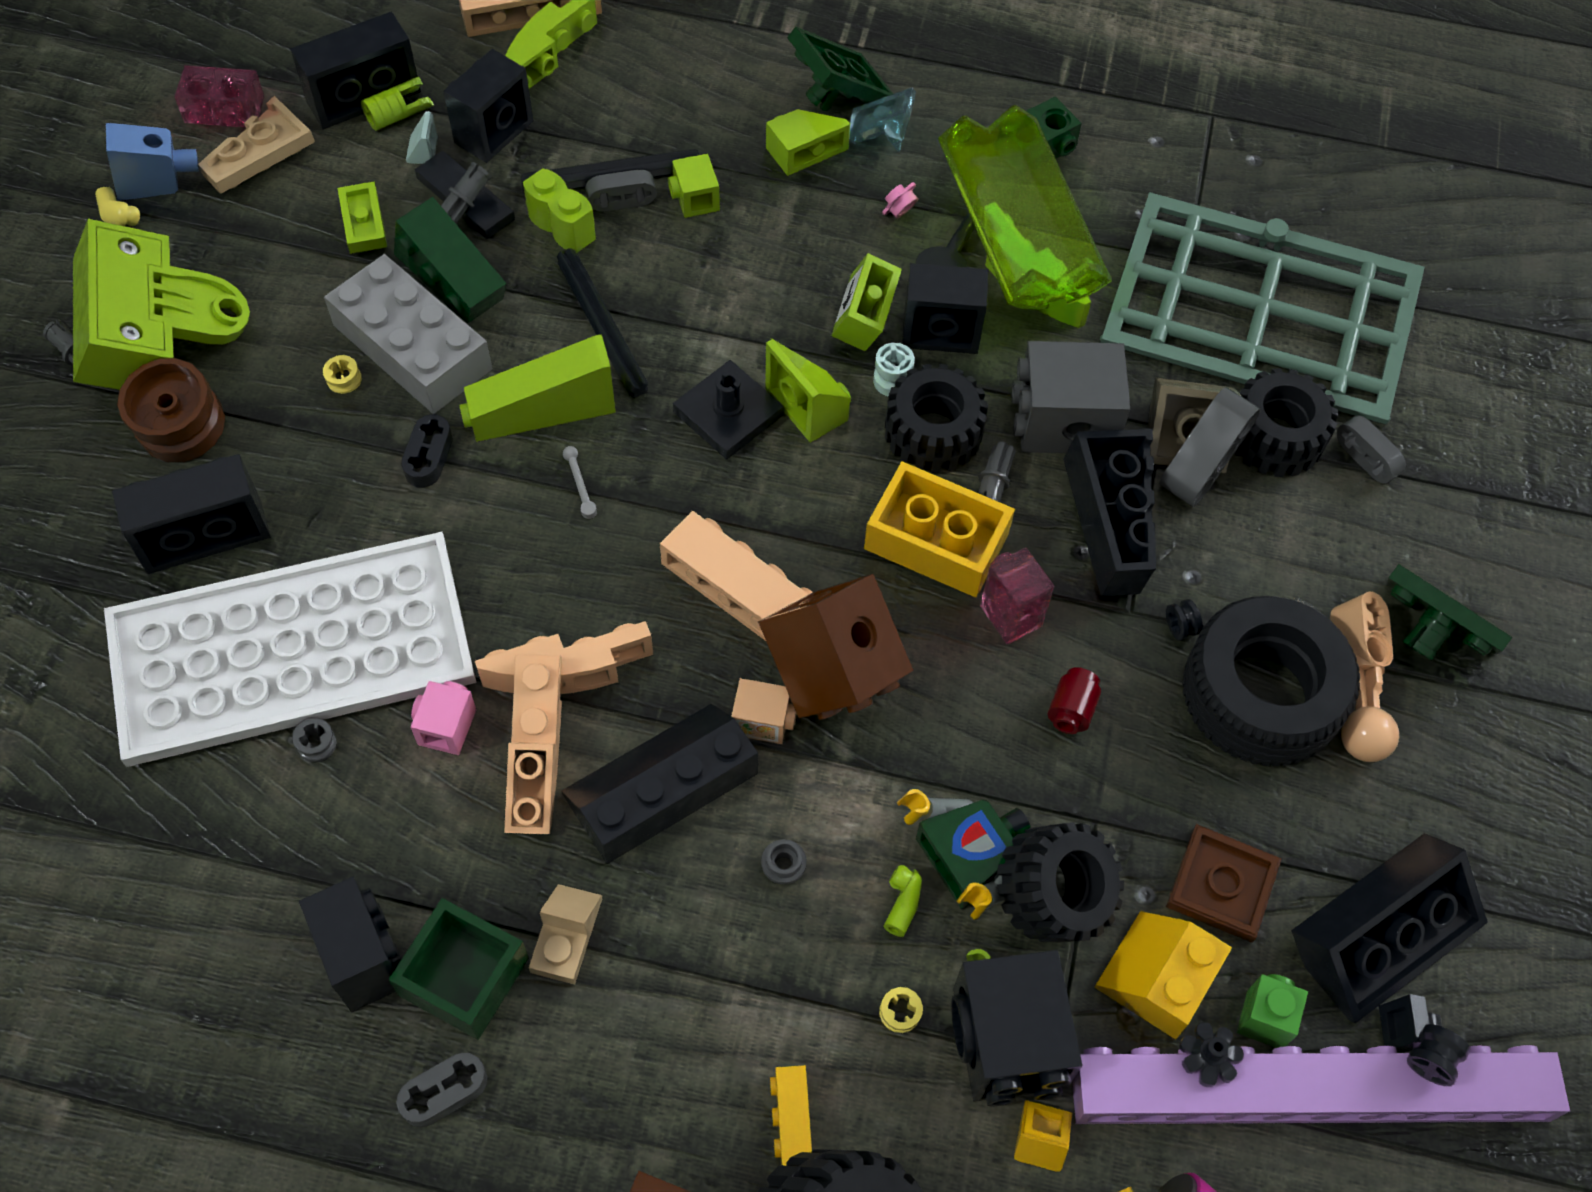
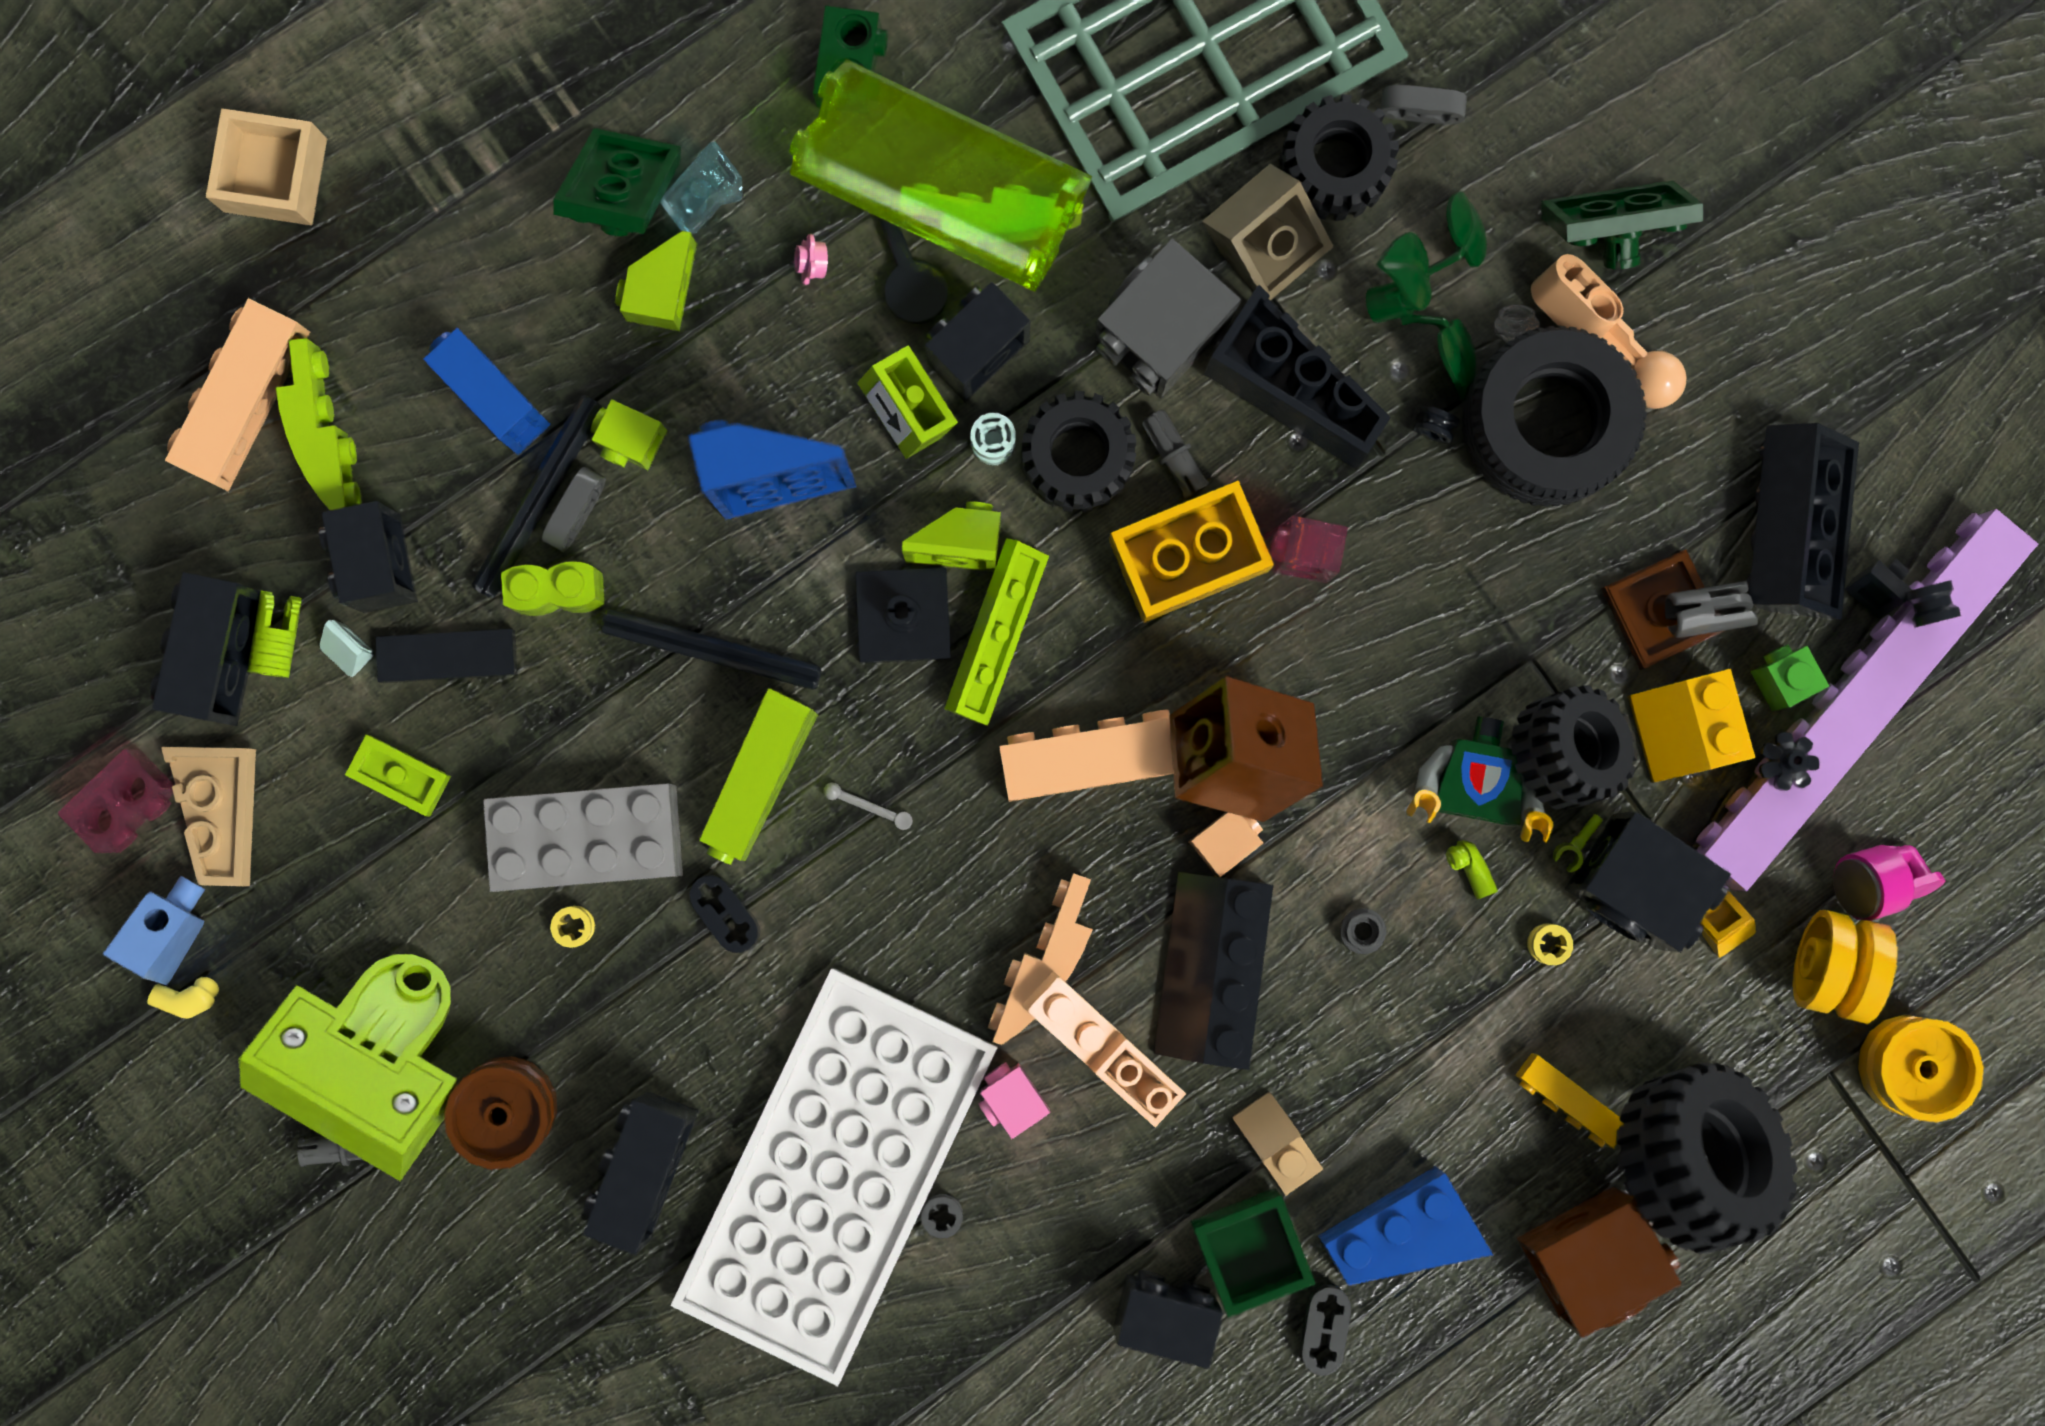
camera: 50 degrees left, 25 degrees up
dark green wedge [394,197,507,324] -> none
dark grey axle [441,162,492,223] -> none
dark red brick [1047,667,1101,734] -> none
dark grey beam [1159,387,1261,507] -> none
none -> blue window [423,328,551,455]
none -> blue slope [689,421,857,520]
none -> lime plate [944,538,1049,726]
none -> blue wedge [1318,1166,1493,1286]
none -> dark green plant [1366,192,1487,401]
none -> dark grey arm [1665,581,1758,638]

